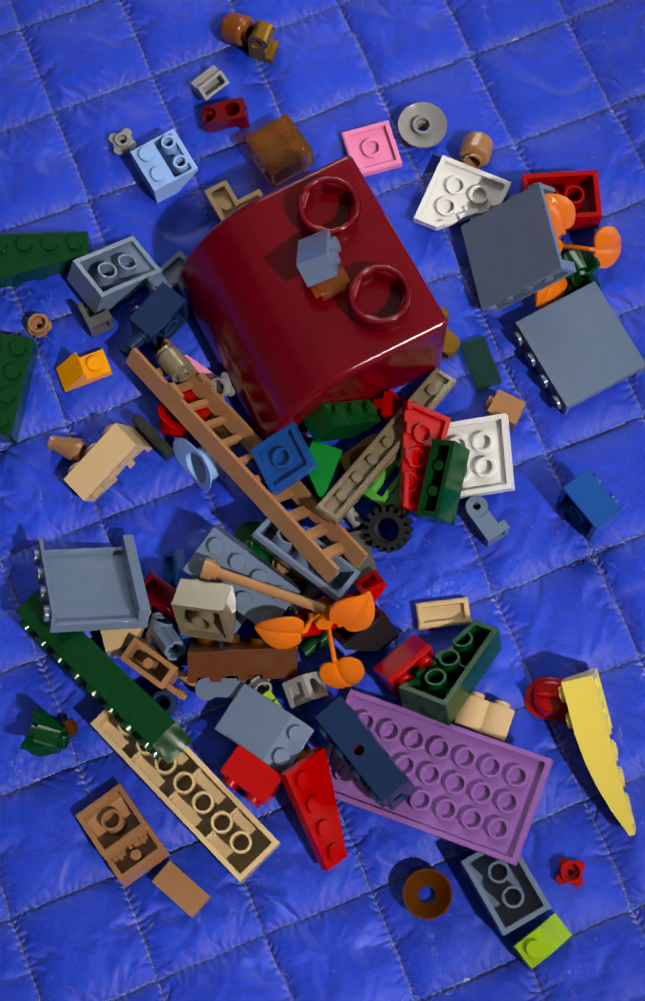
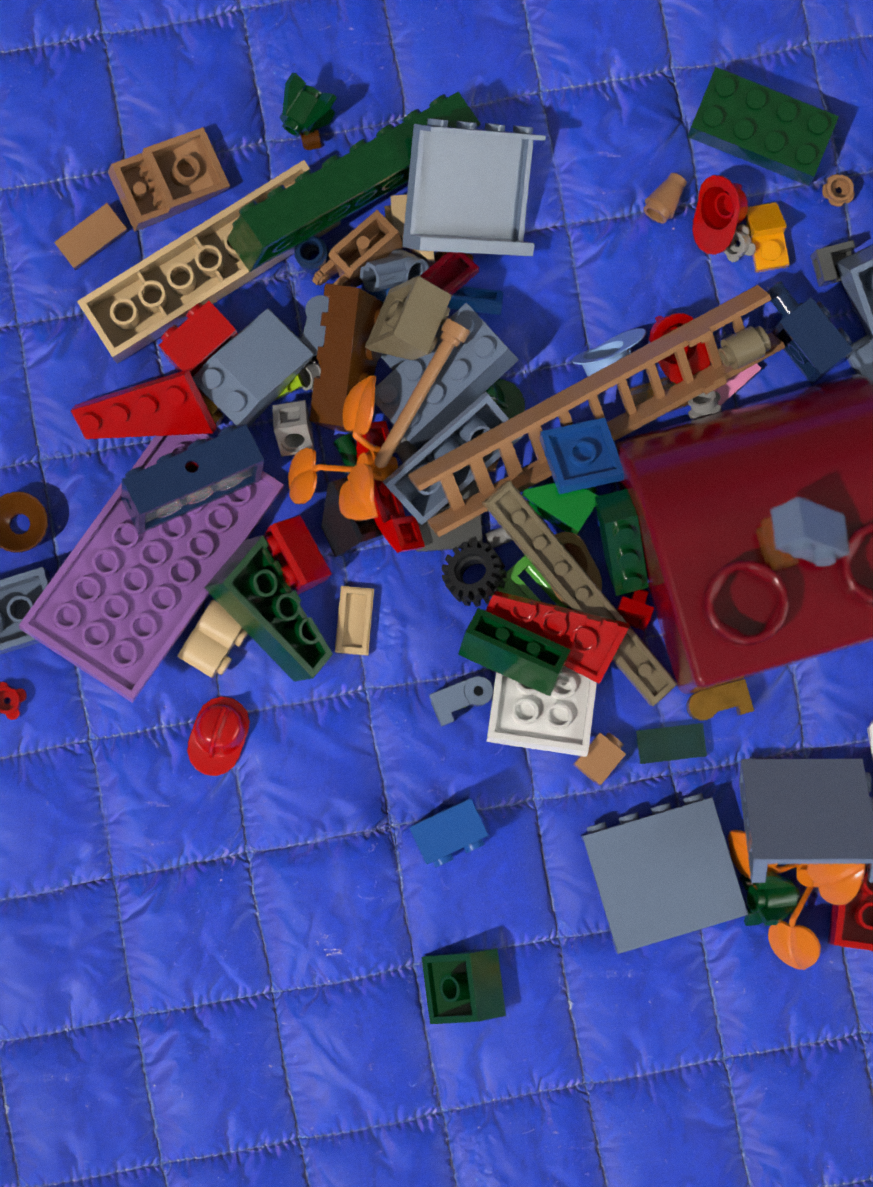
camera: 95 degrees right, 10 degrees up
tan wedge [63,423,154,502] -> none
pearl dark grey tile [132,412,175,461] -> none
light yellow wedge [558,668,636,836] -> none
none -> red piece [692,175,748,255]
none -> light grey plate [723,224,756,262]

